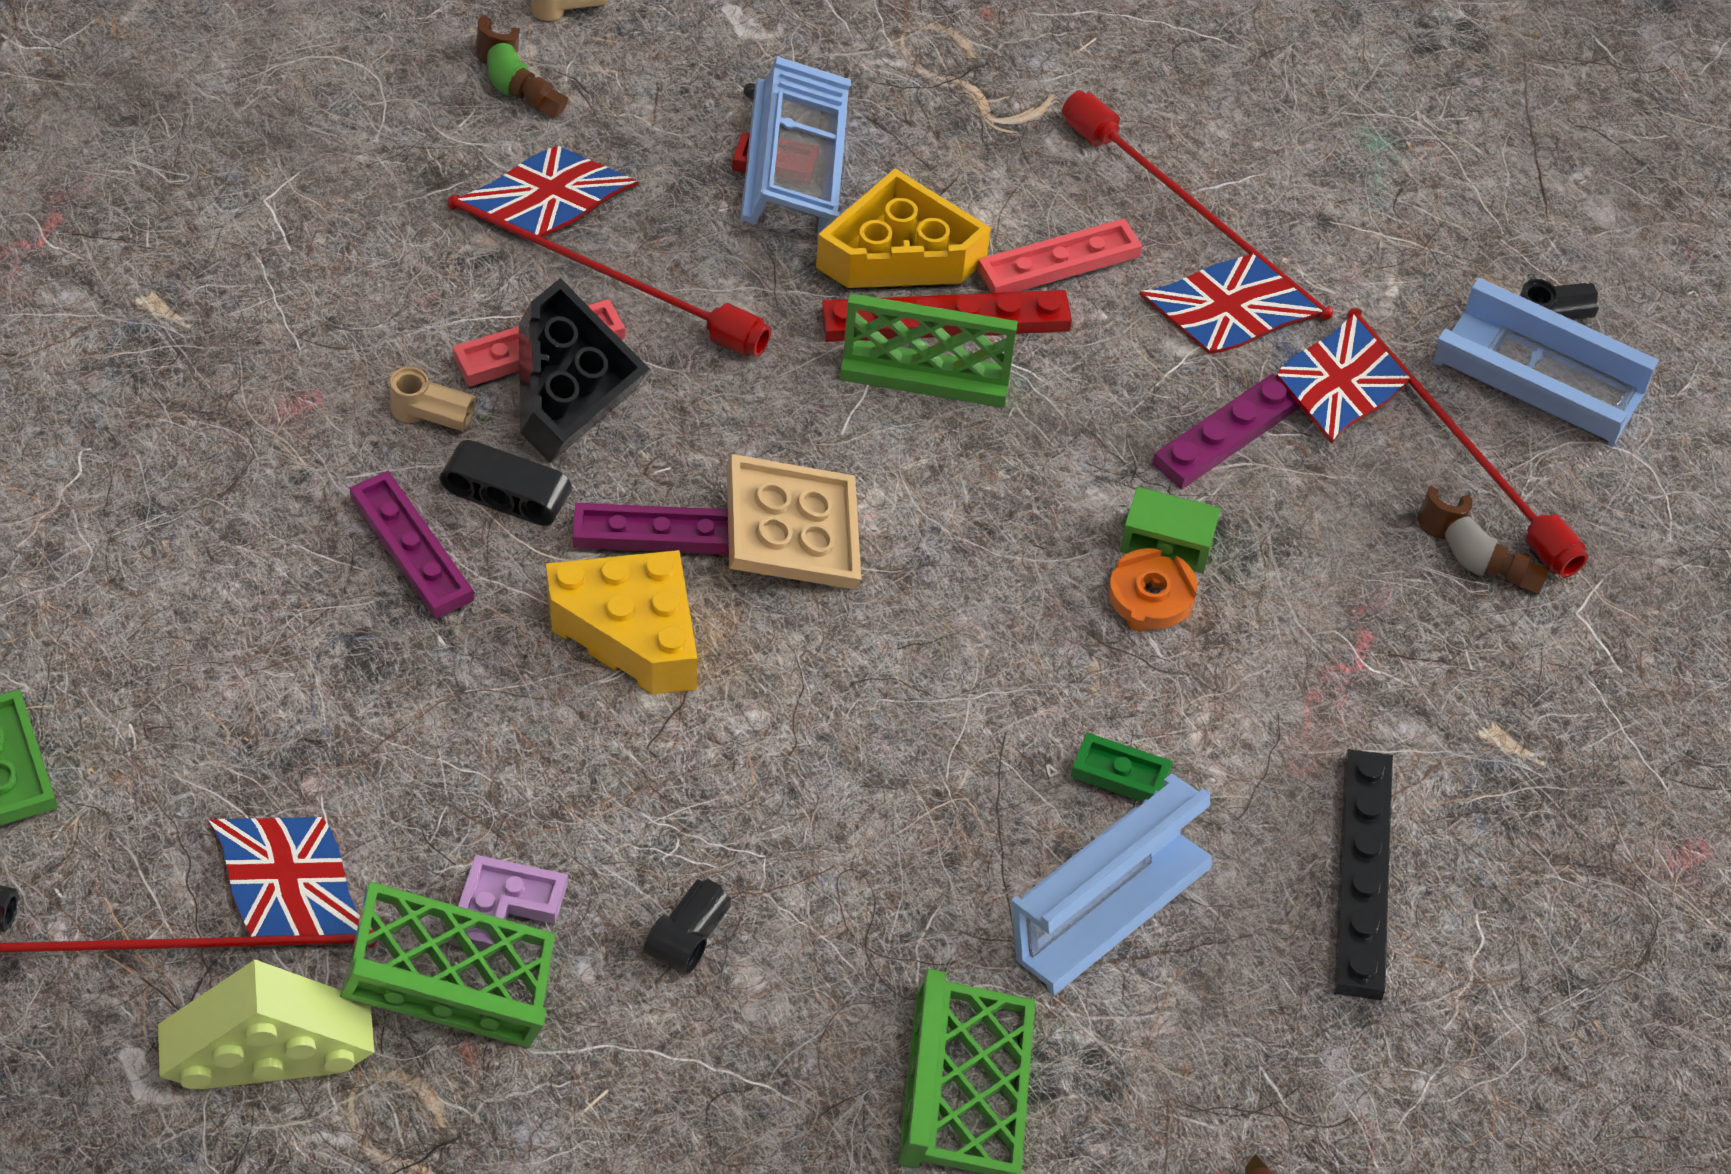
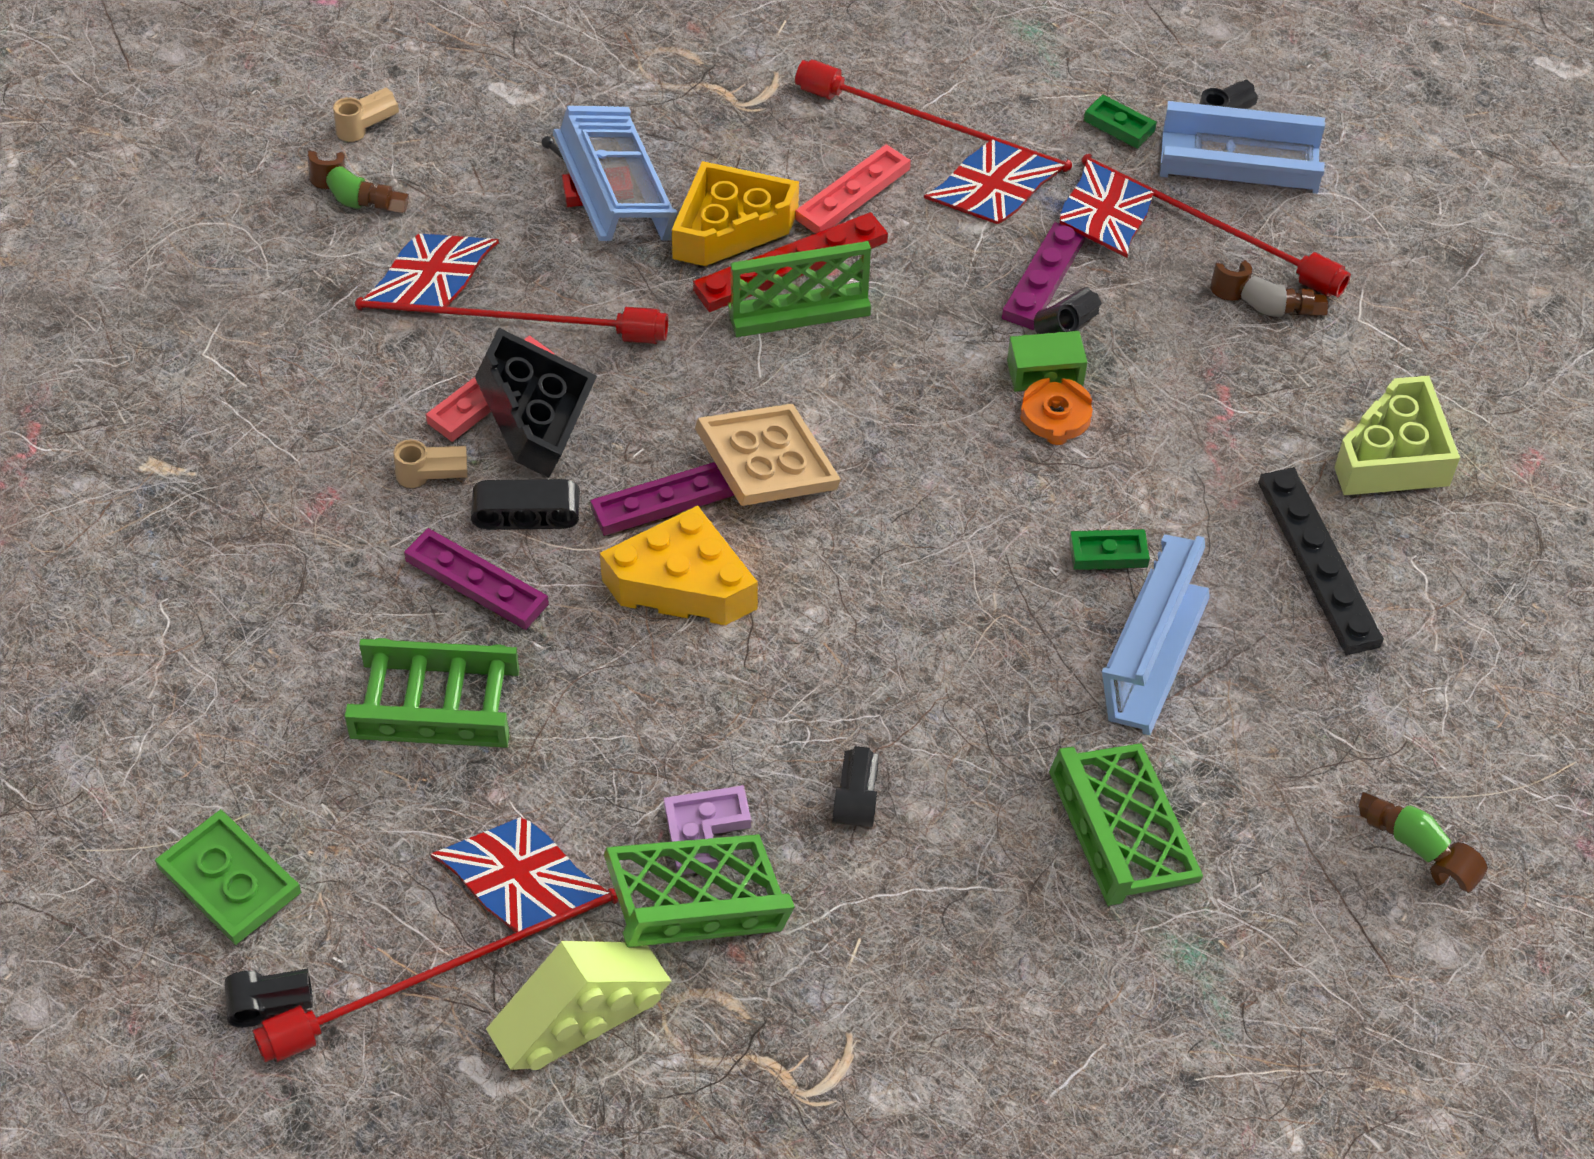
camera: 20 degrees left, 0 degrees up
none -> bright green fence [345,638,520,748]
none -> black piece [1034,287,1102,334]
none -> green plate [1083,94,1157,149]
none -> yellowish green brick [1334,376,1460,495]

